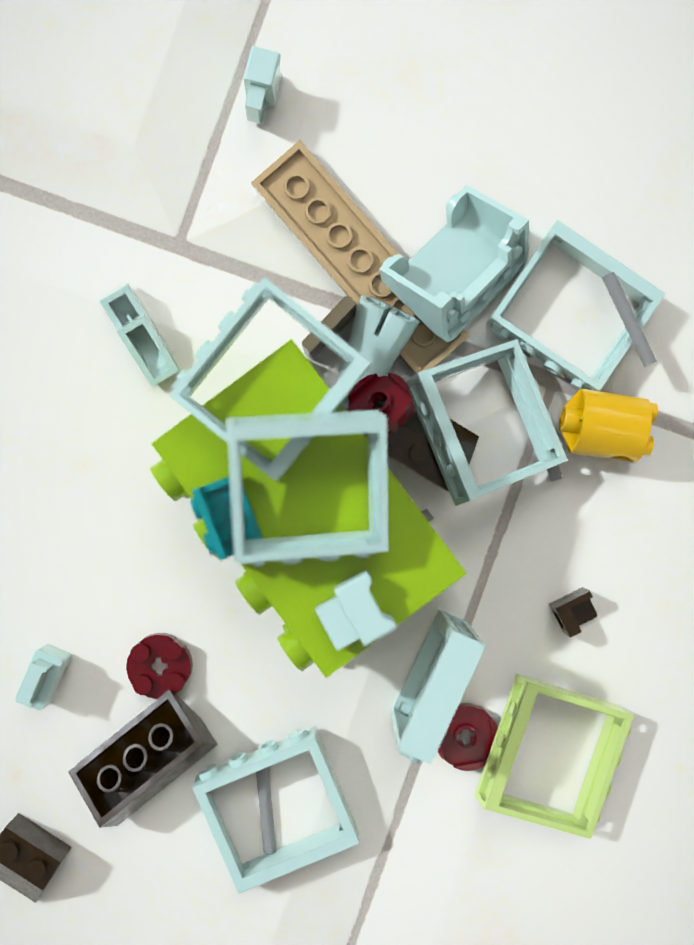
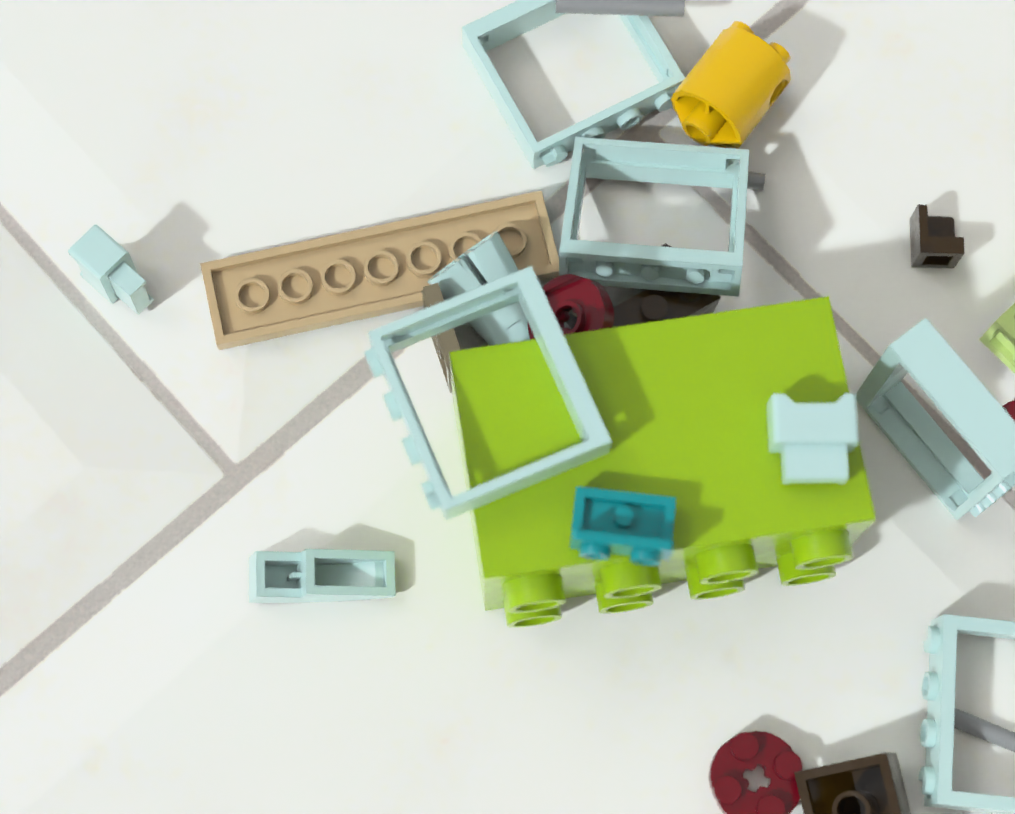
camera: 65 degrees left, 15 degrees down
light aqua window [226,410,388,567] -> none
light aqua windscreen [379,185,529,342] -> none

